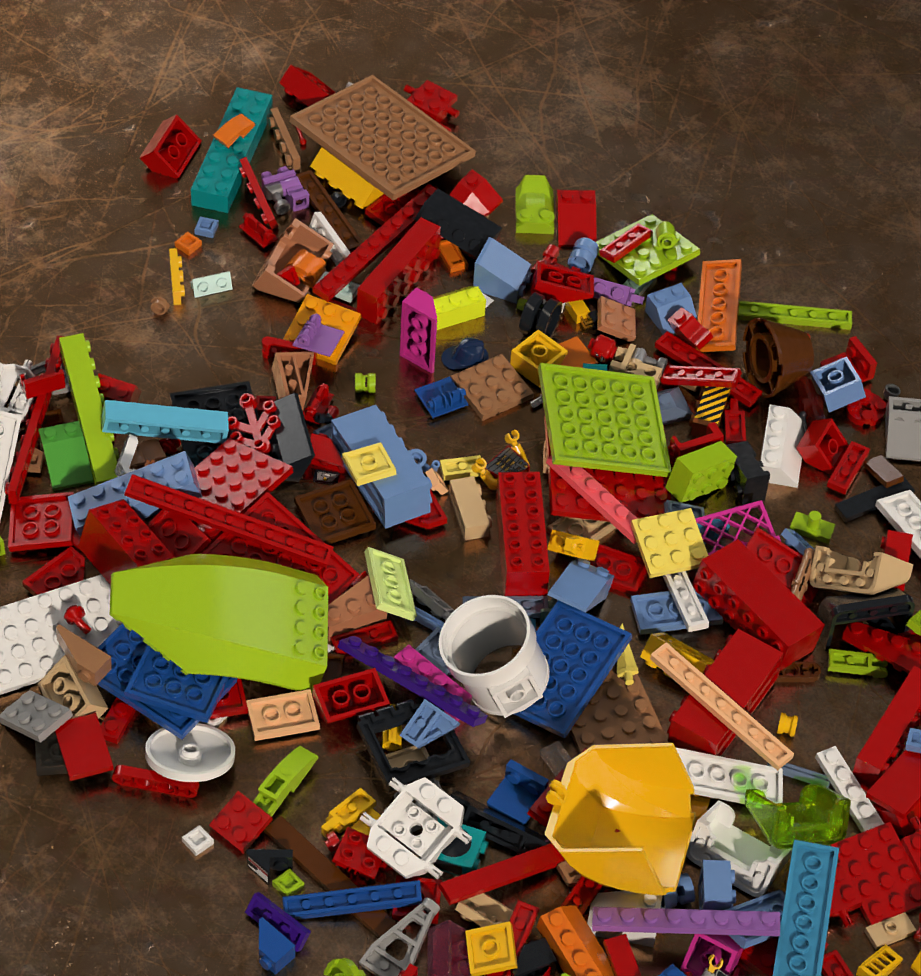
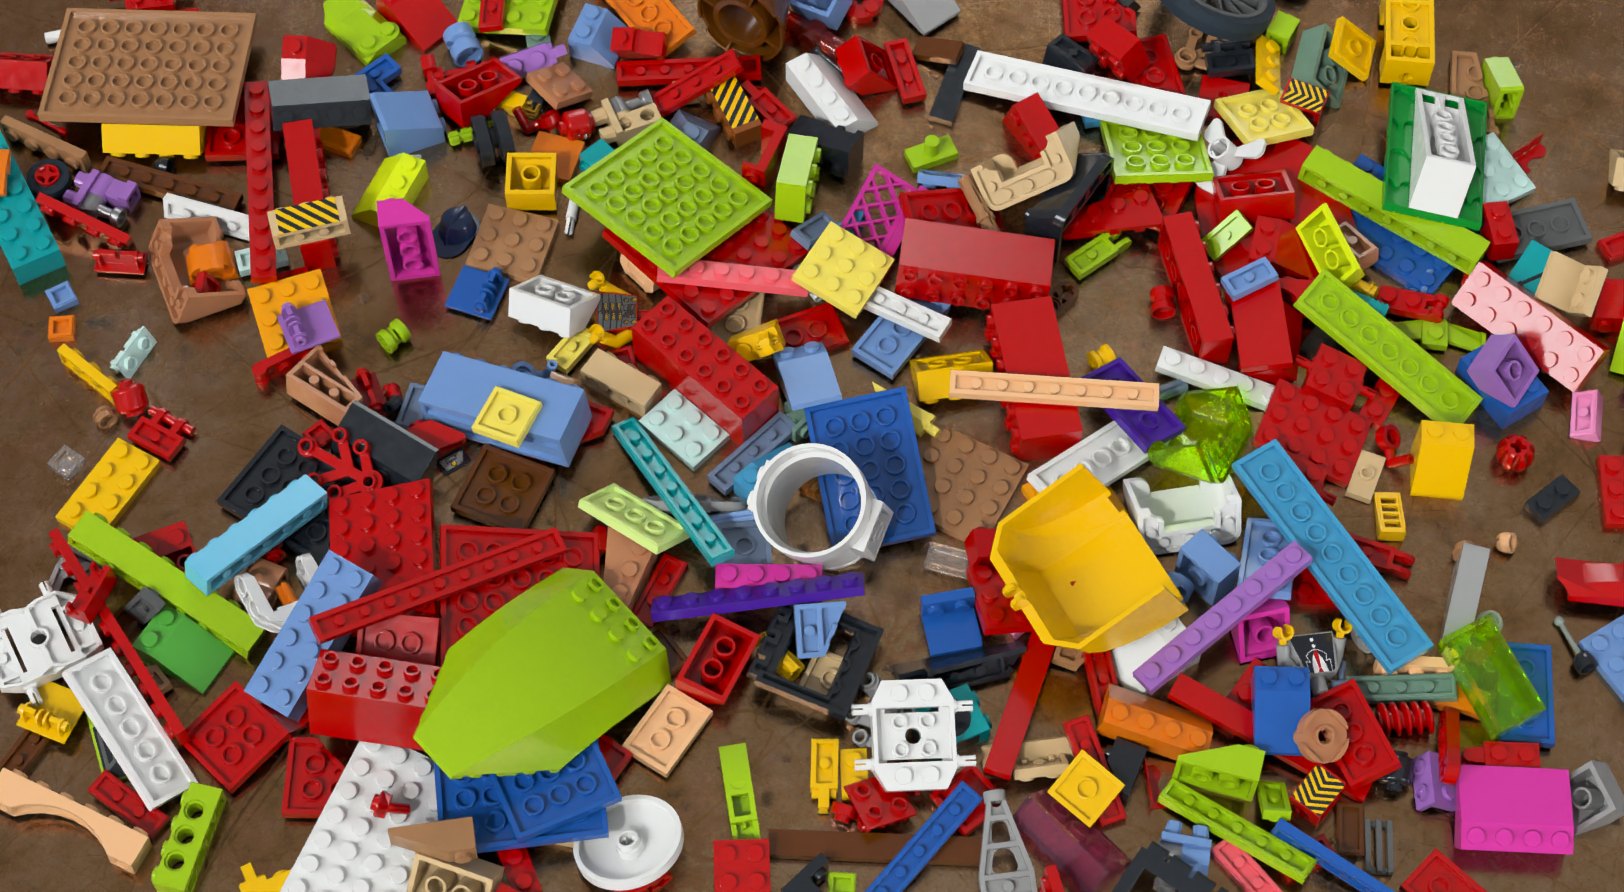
camera: 40 degrees left, 10 degrees up
none -> black wheel [26,159,72,200]
none -> clear plate [47,444,86,481]
none -> yellow plate [55,438,162,529]
none -> red head [112,378,149,418]
none -> dark grey plate [123,586,165,625]
none -> red plate [127,405,196,462]
none -> brick [267,195,351,250]
none -> blue plate [354,53,402,107]
none -> white slope [508,274,601,338]
none -> red plate [512,106,561,134]
none -> red tile [607,345,638,368]
none -> teal tile [612,417,735,567]
none -> light aqua plate [639,389,730,472]
none -> dark purple plate [1081,357,1186,454]
none -> red wheel [1149,285,1176,320]

